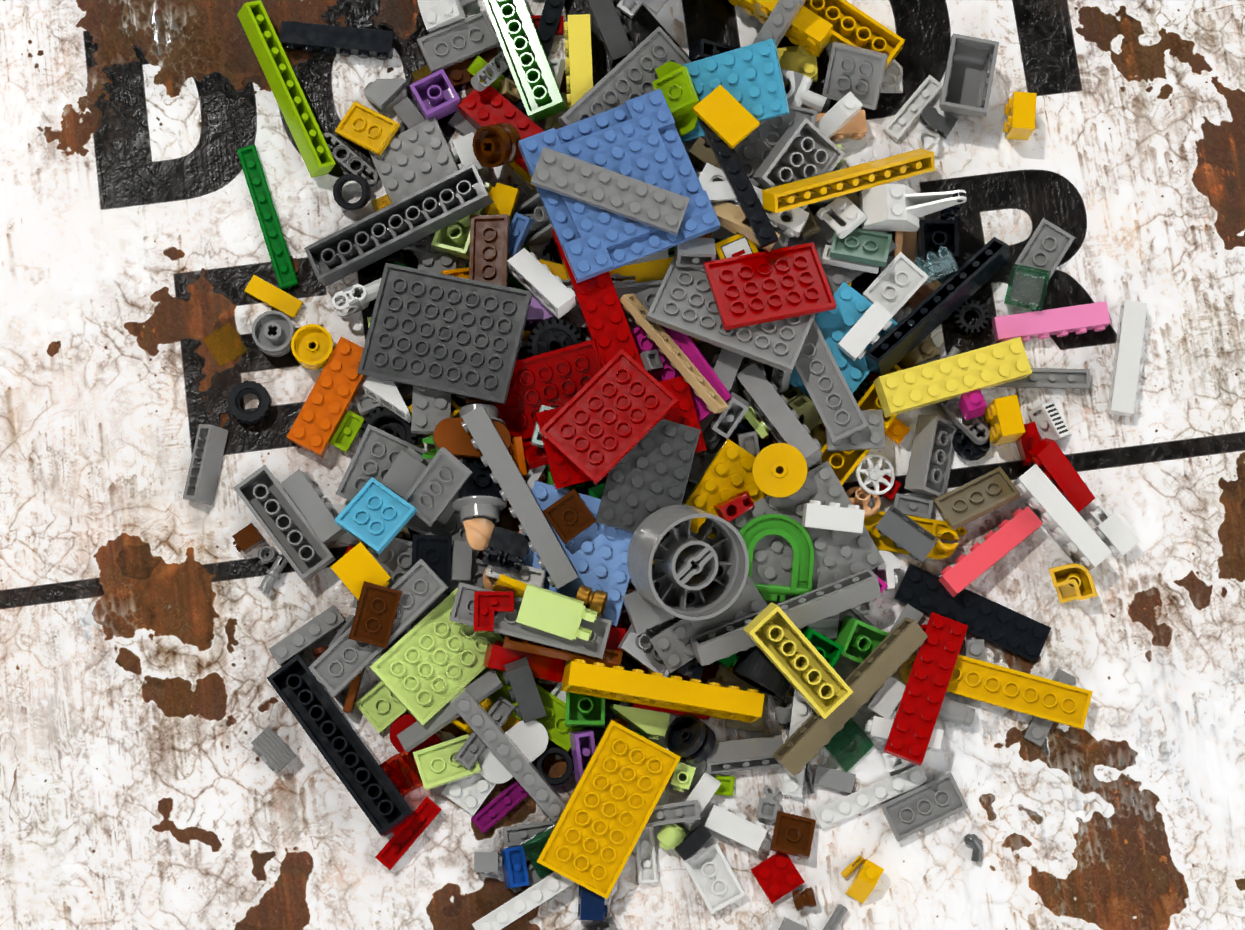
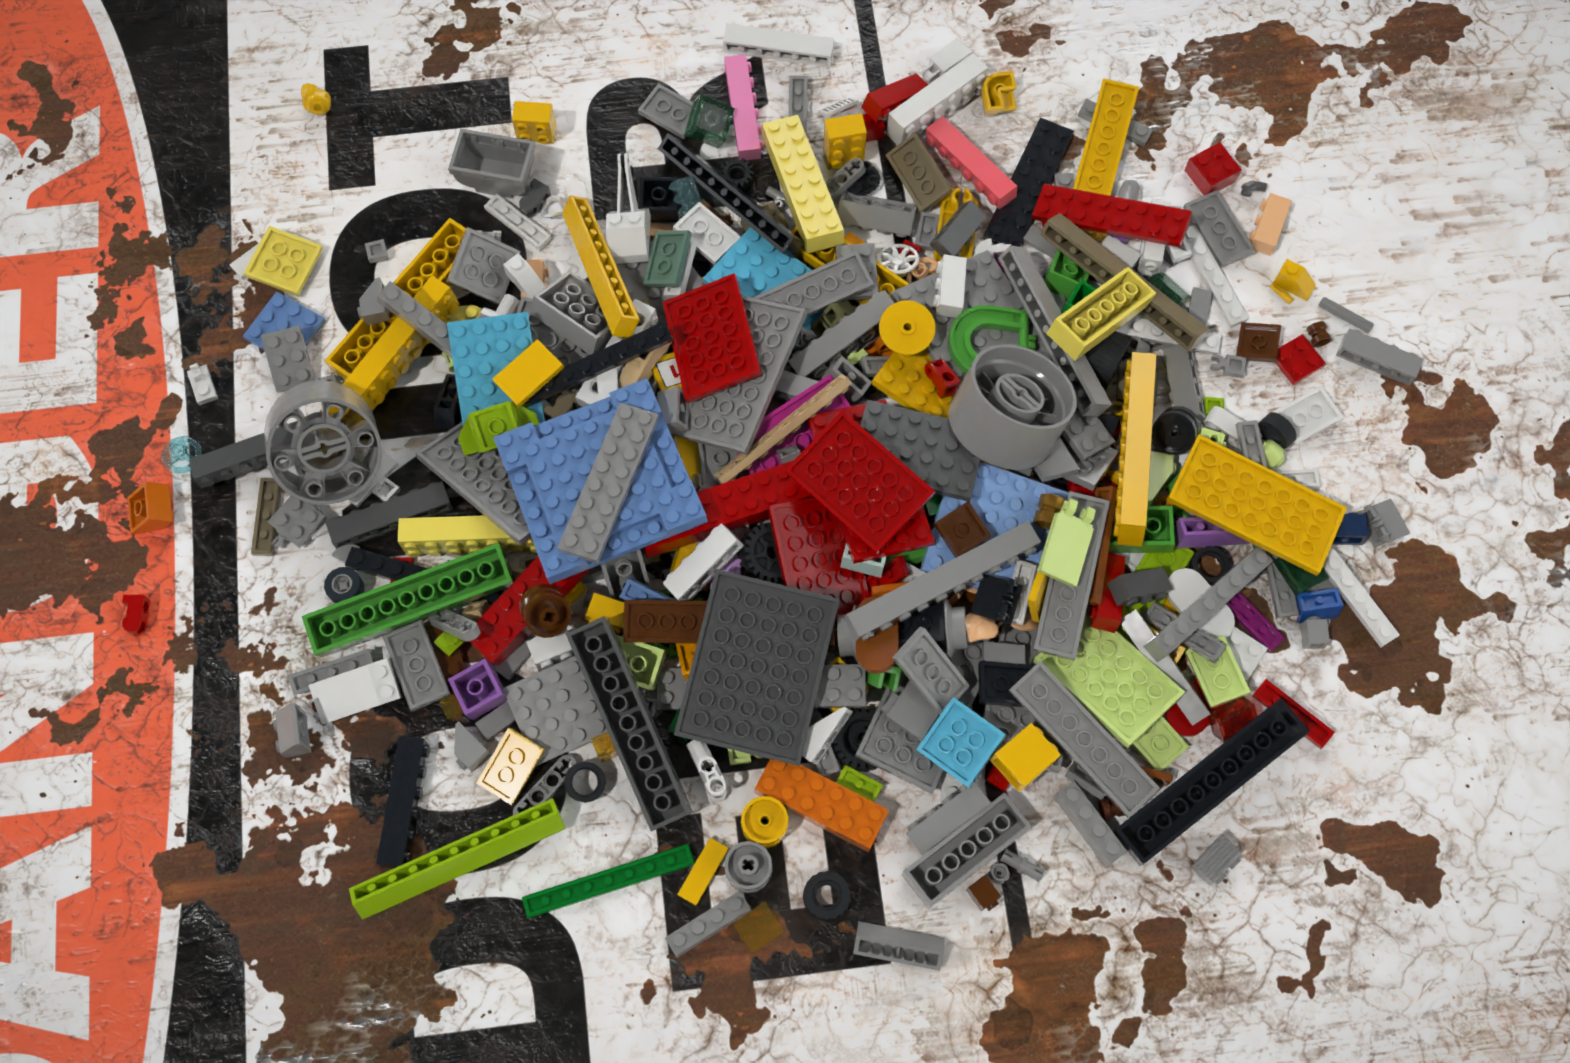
camera: 85 degrees left, 10 degrees down
reddish brown tile [348,581,402,649] -> none
red plate [473,591,515,632] -> none
white brick [704,803,768,852] -> none
white plate [816,195,867,239] -> none
white brick [837,301,893,361] -> none
dark pink brick [958,389,987,421] -> none
none -> light grey plate [665,891,752,958]
none -> red brick [1184,142,1242,195]
none -> light nougat brick [1248,193,1292,256]

